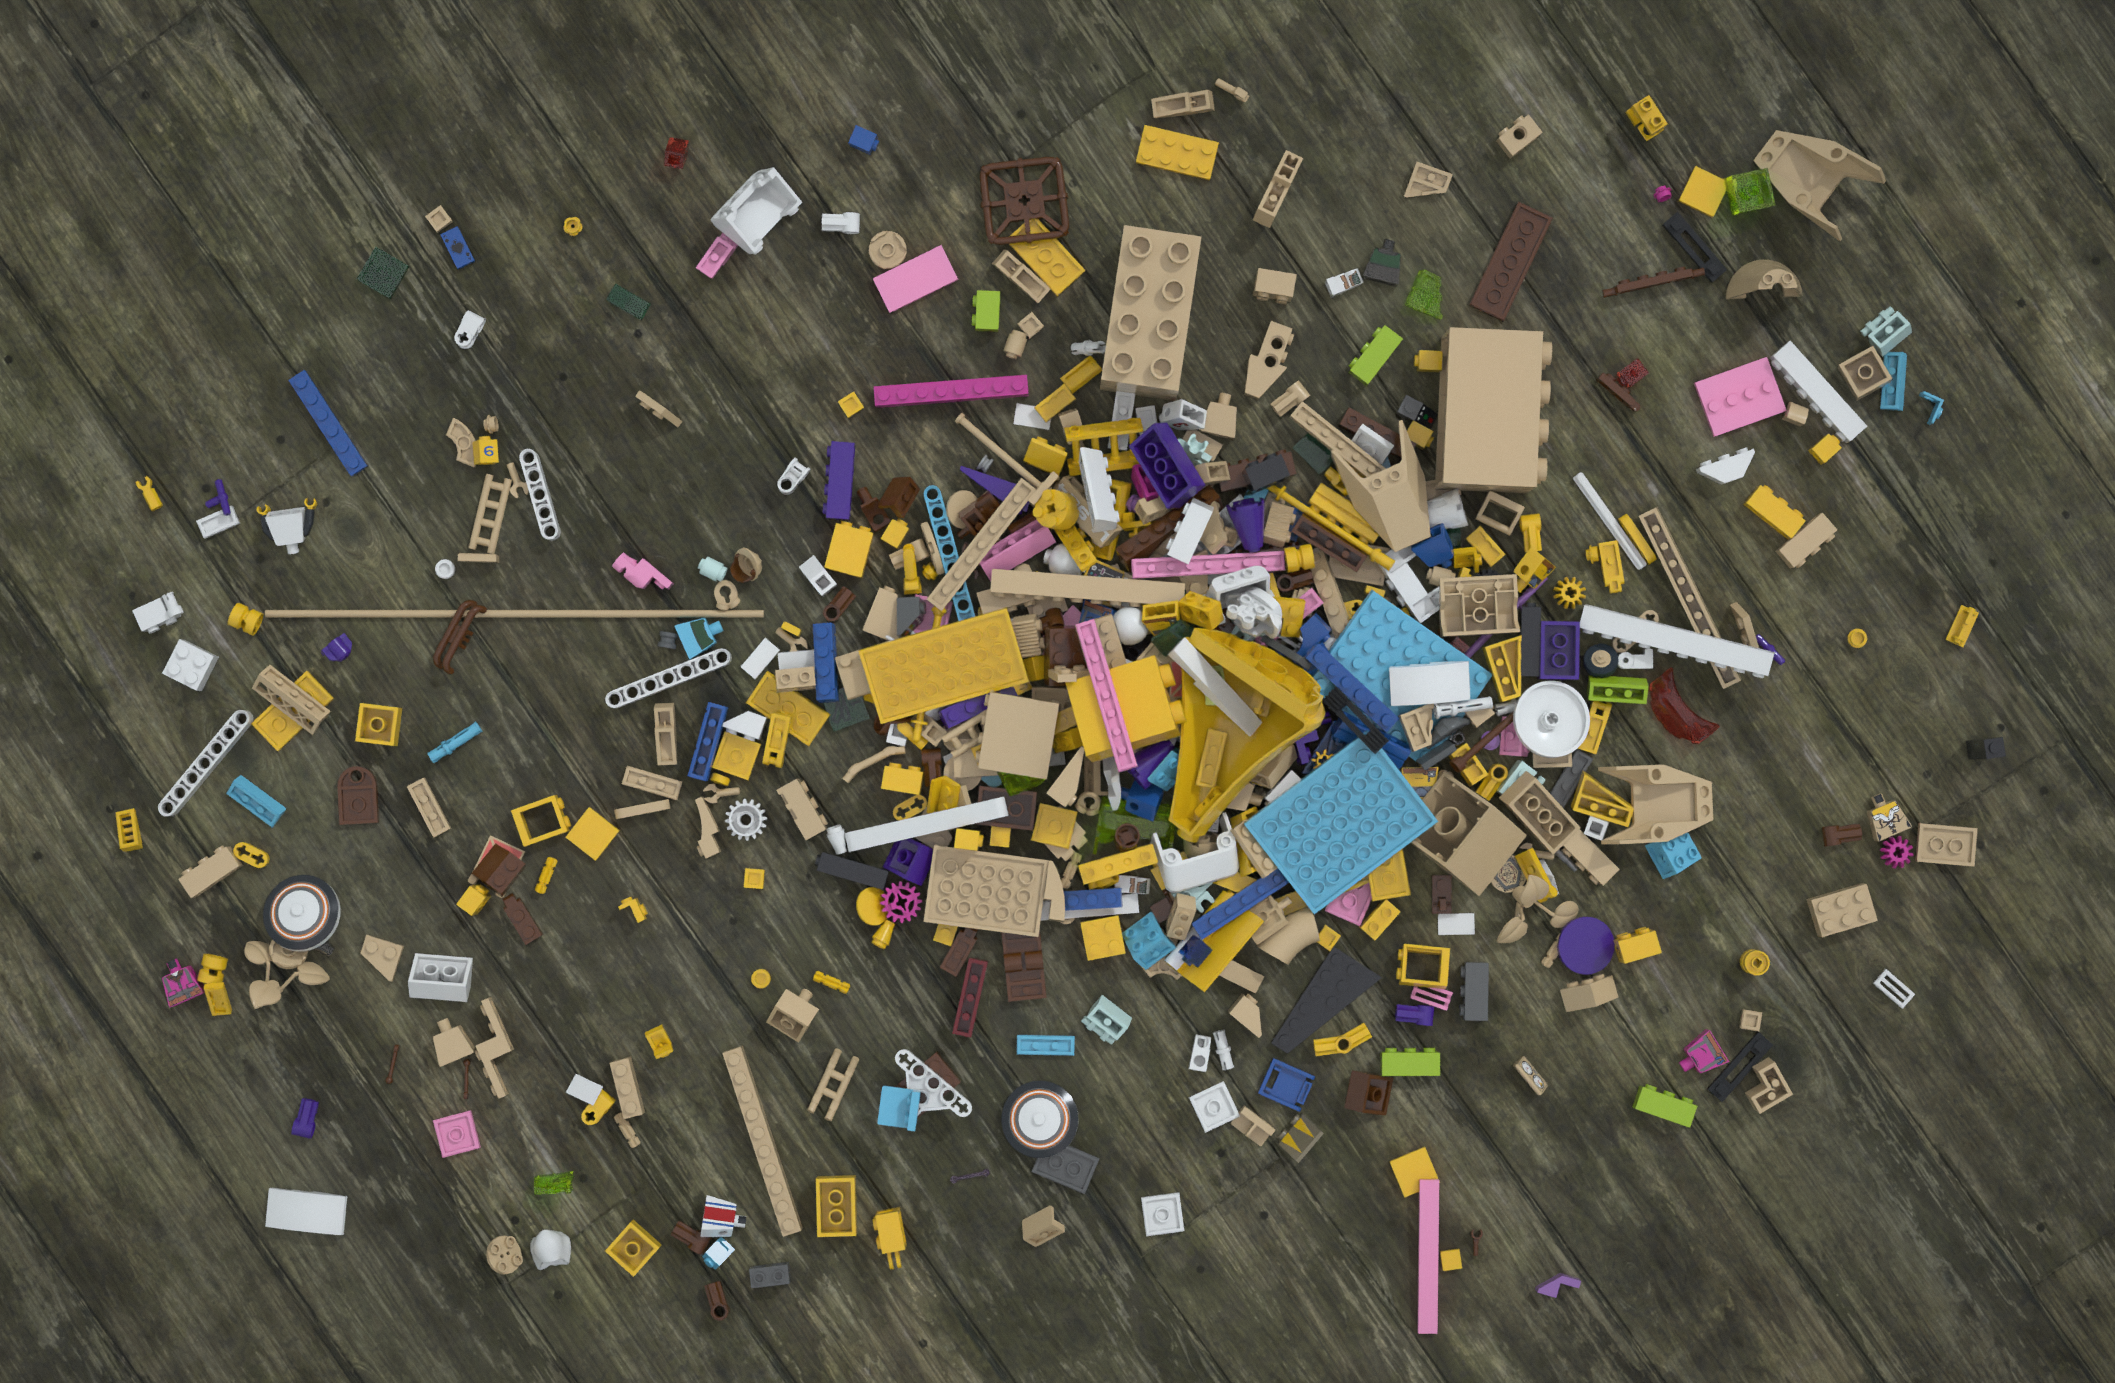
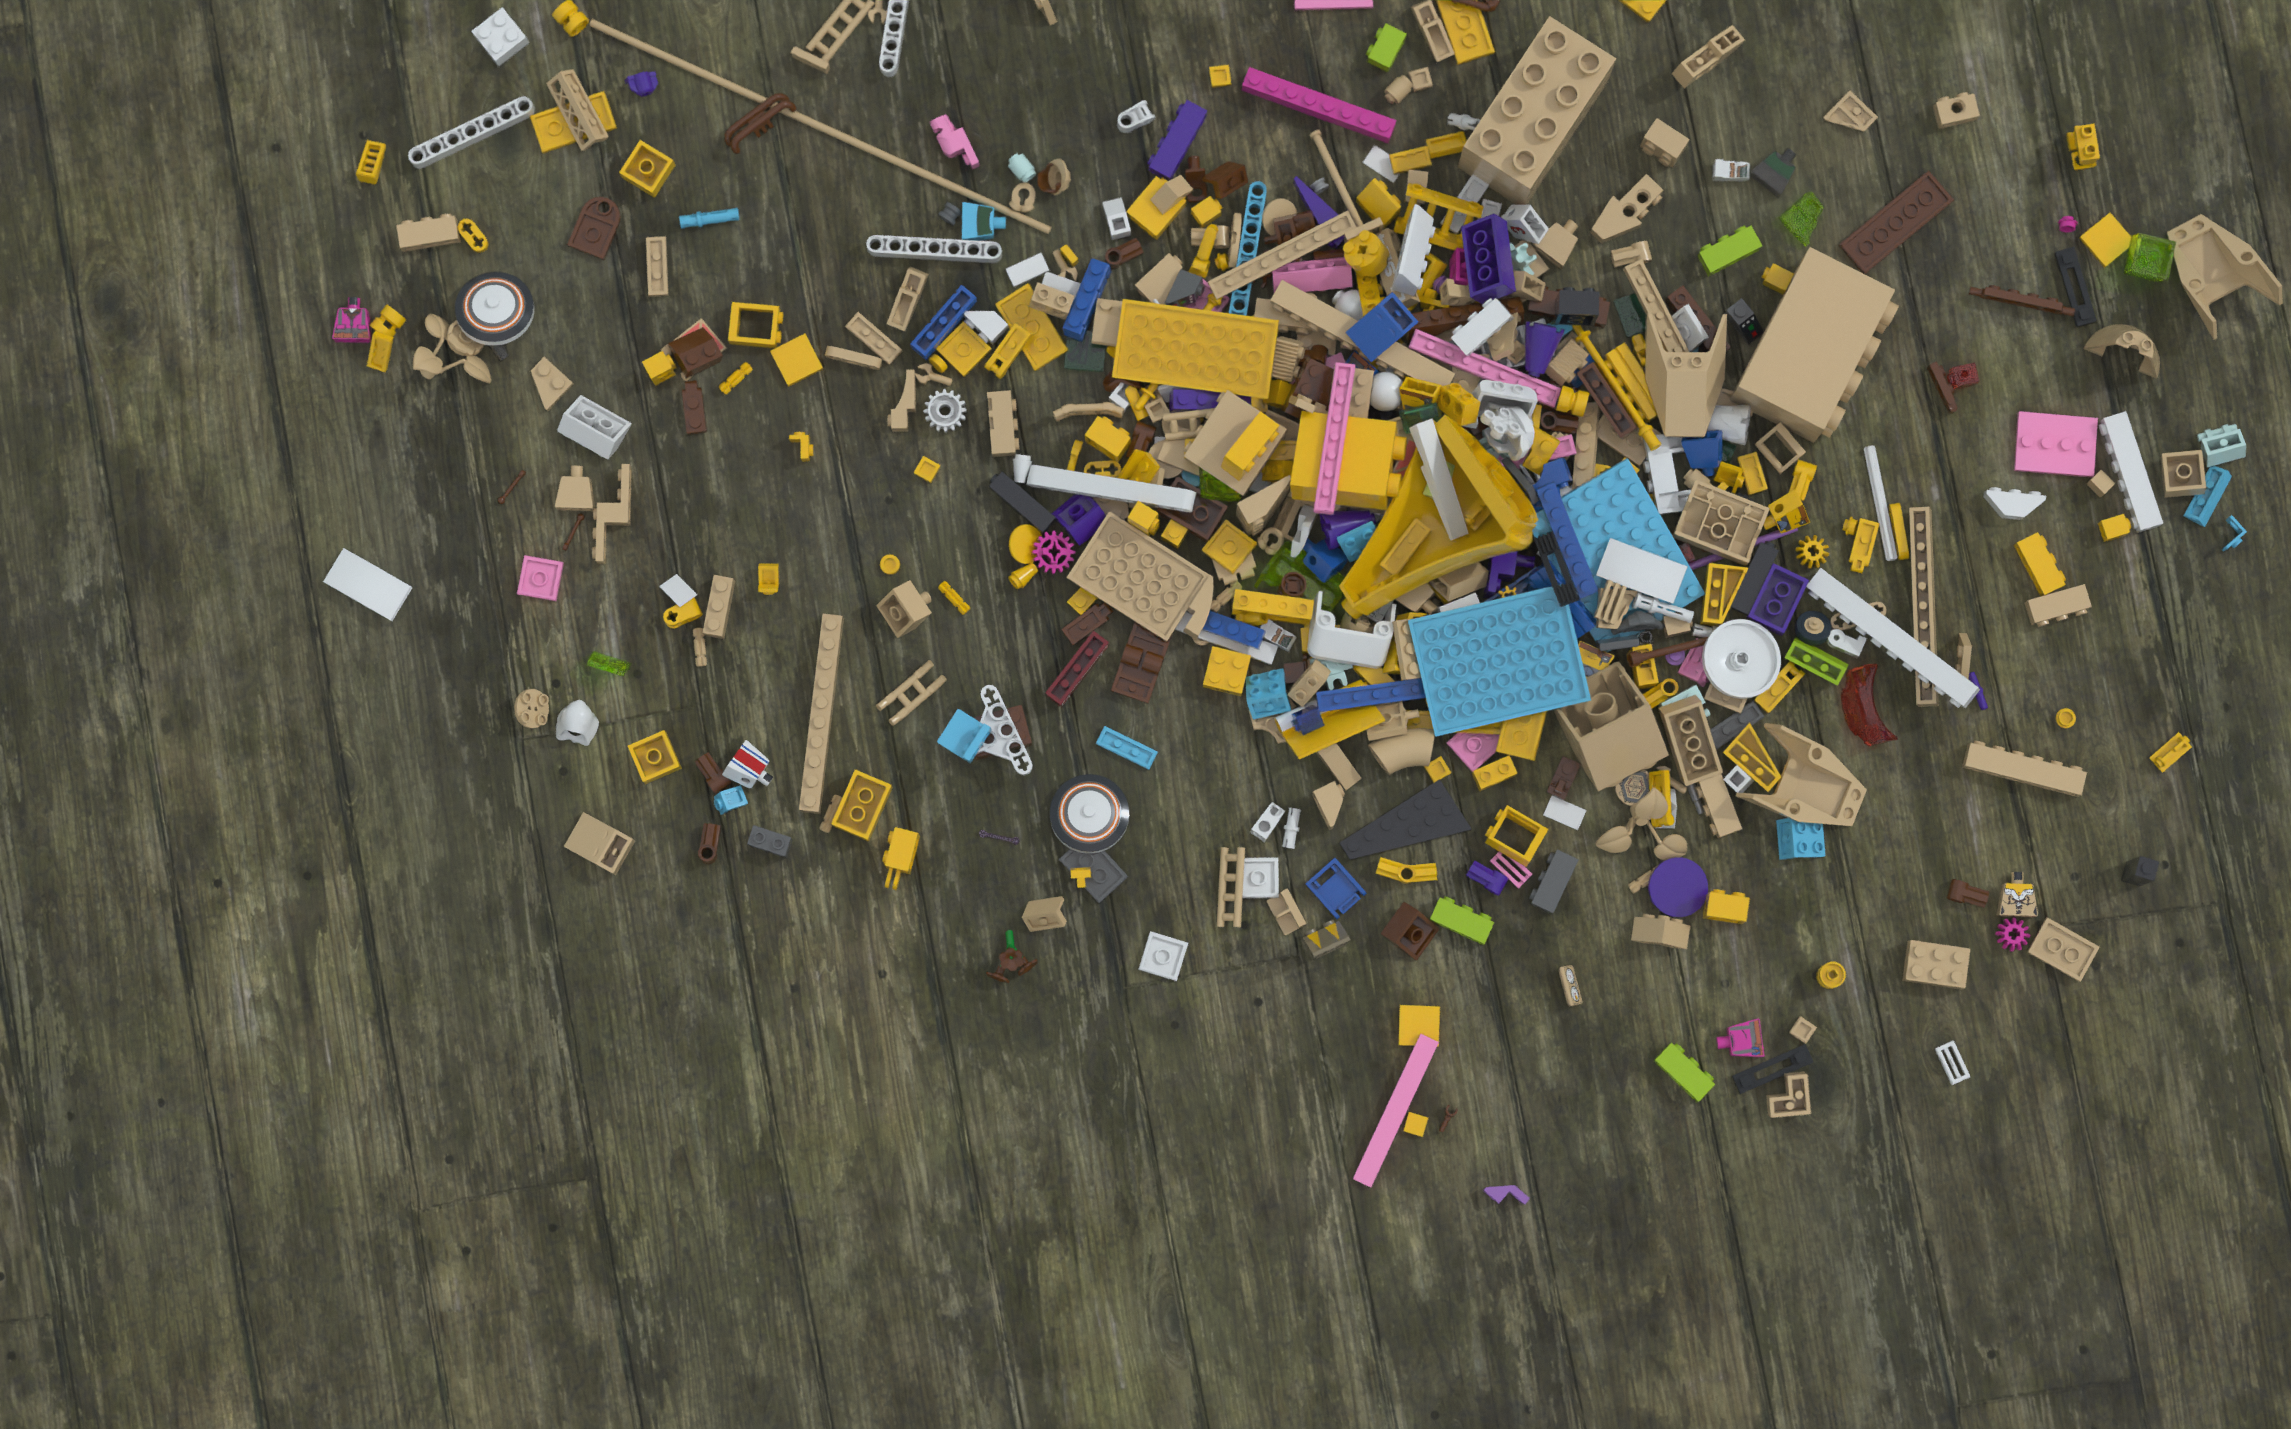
camera: 30 degrees right, 5 degrees down
medium azure slope [226,775,286,828] -> none
dark purple piece [292,1098,319,1139] -> none
white tile [435,559,455,579] -> none
light aqua brick [1081,995,1132,1045] -> none
yellow brick [1407,421,1434,450] -> none
none -> tan slope [564,812,635,875]
none -> tan axle [819,795,842,833]
none -> reddish brown plant [986,930,1038,983]
none -> yellow bar [1066,440,1083,471]
none -> yellow tile [1070,867,1091,888]
none -> tan slope [1151,175,1193,215]
none -> tan bar [1217,847,1245,927]
none -> yellow wedge [1221,411,1279,481]
none -> blue slope [1345,292,1418,362]
none -> tan tile [1594,580,1627,625]
none -> tan brick [1962,741,2087,797]

